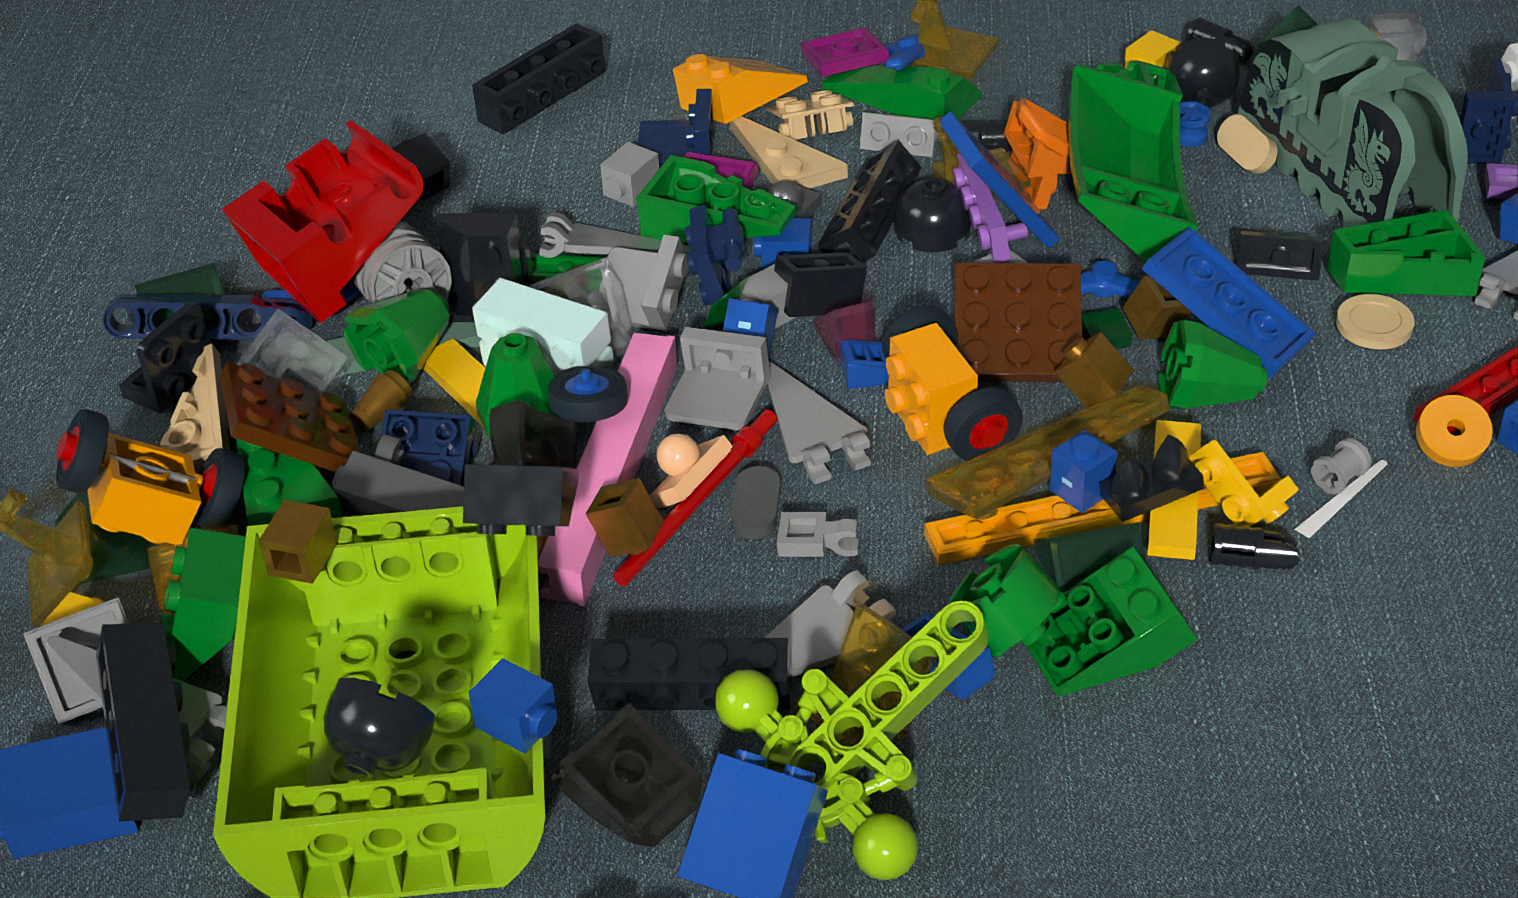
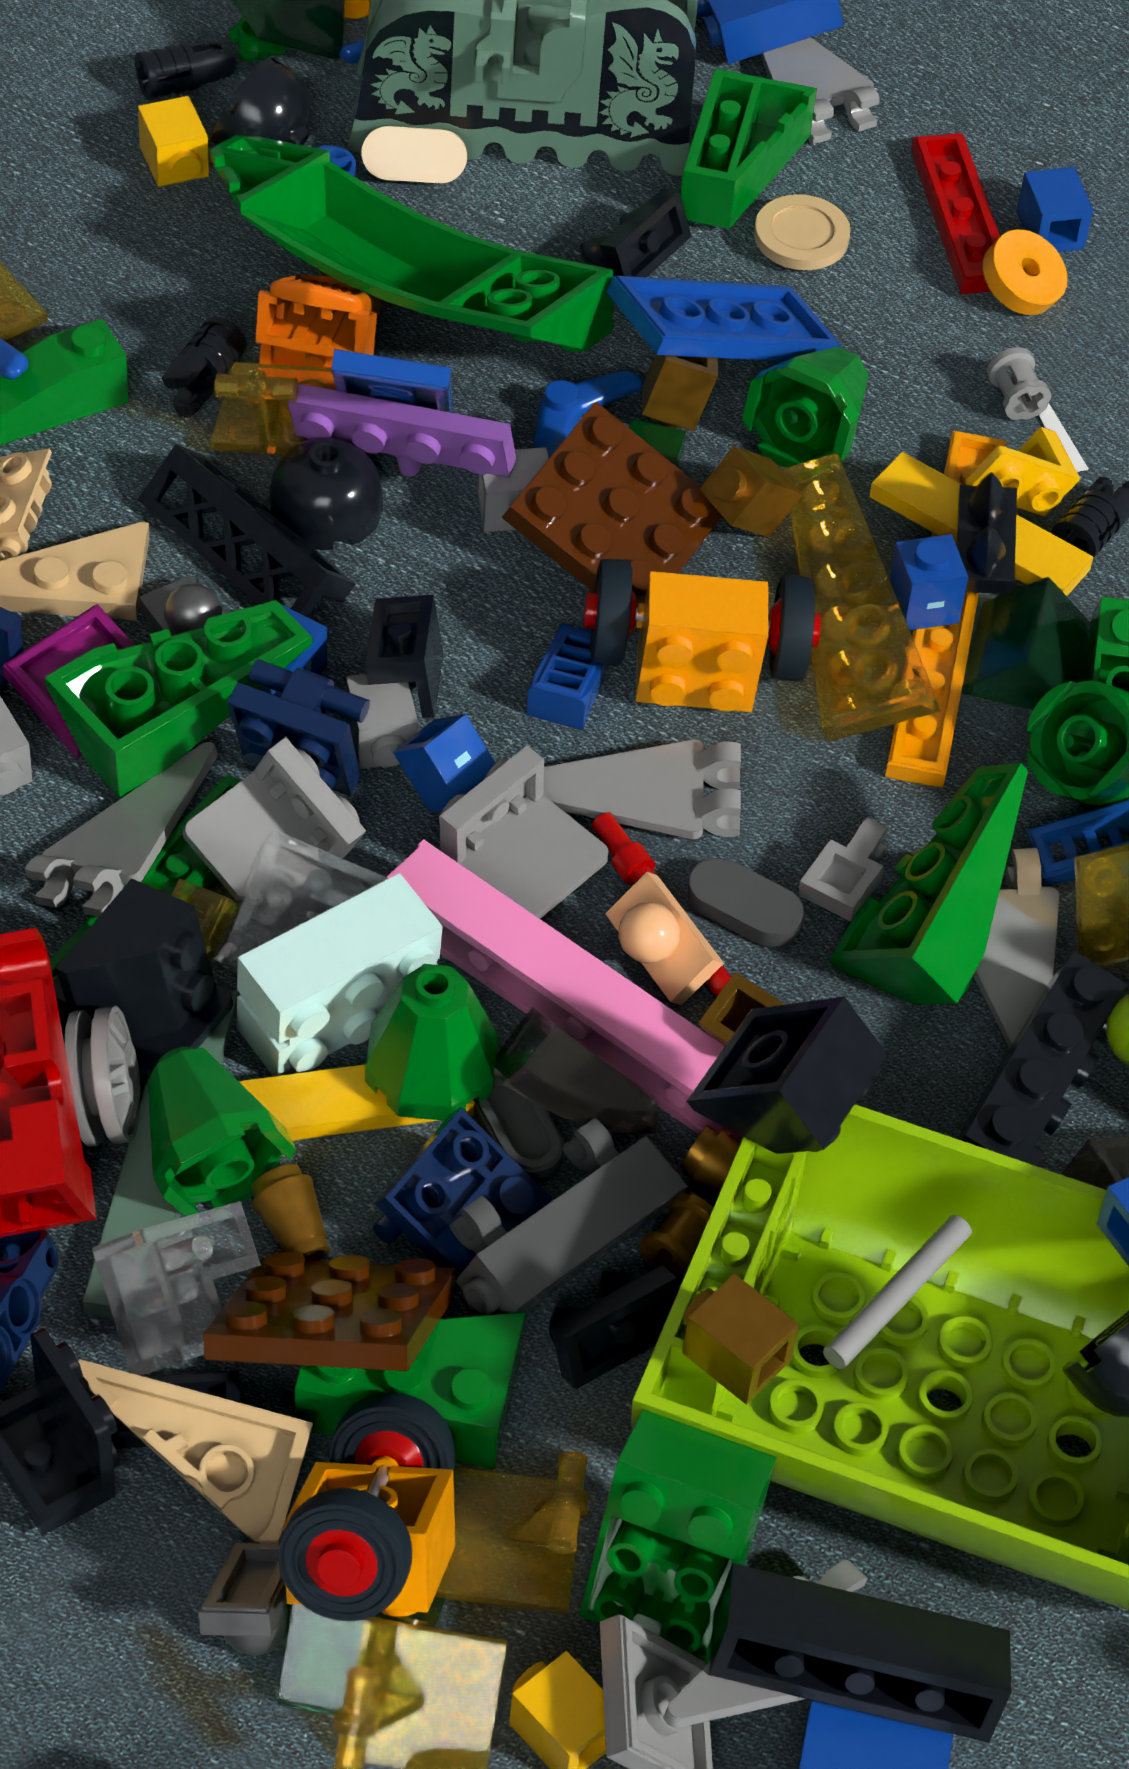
camera: 70 degrees left, 10 degrees up
black wheel [548,367,628,422] -> none
green sticker [703,276,748,331] -> none
clear pink slope [813,300,875,364] -> none
light grey hinge [860,112,939,157] -> none
none -> light grey bar [823,1215,972,1369]
none -> green wedge [829,763,1028,1005]

